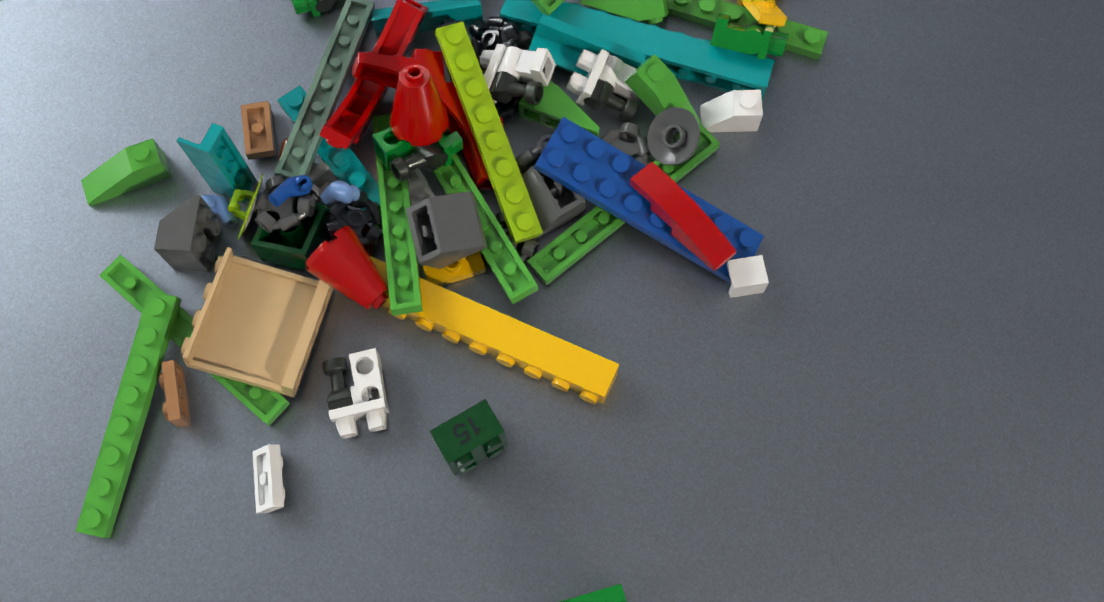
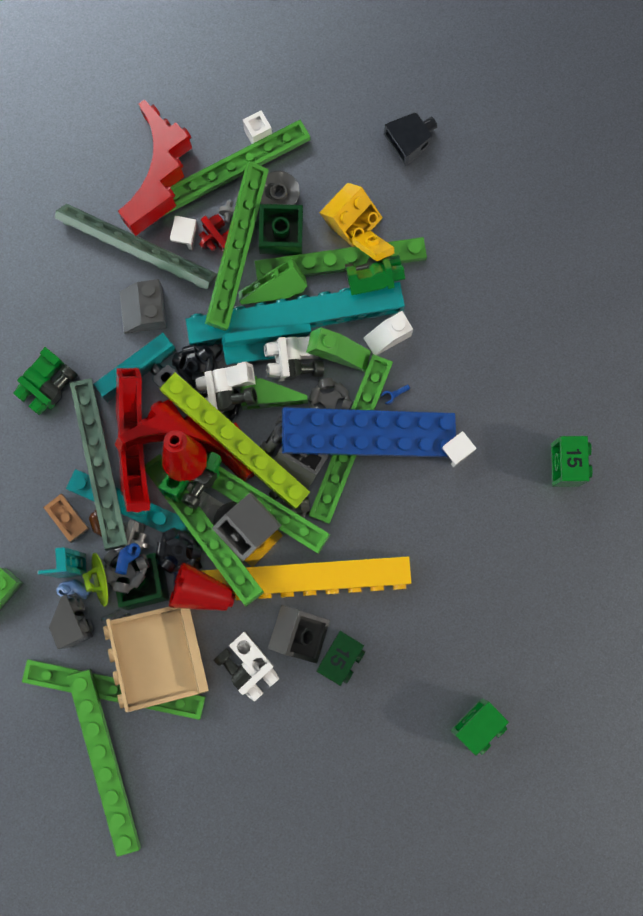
camera: 30 degrees left, 10 degrees up
medium nougat plate [159,360,191,428] -> none
white plate [253,444,285,513] -> none
medium blue arm [320,180,360,205] -> none
red slope [630,162,736,272] -> none
dark grey dish [647,107,700,165] -> none
none -> dark grey slope [268,605,330,664]
none -> blue hand [381,384,410,405]
none -> green brick [551,436,593,487]

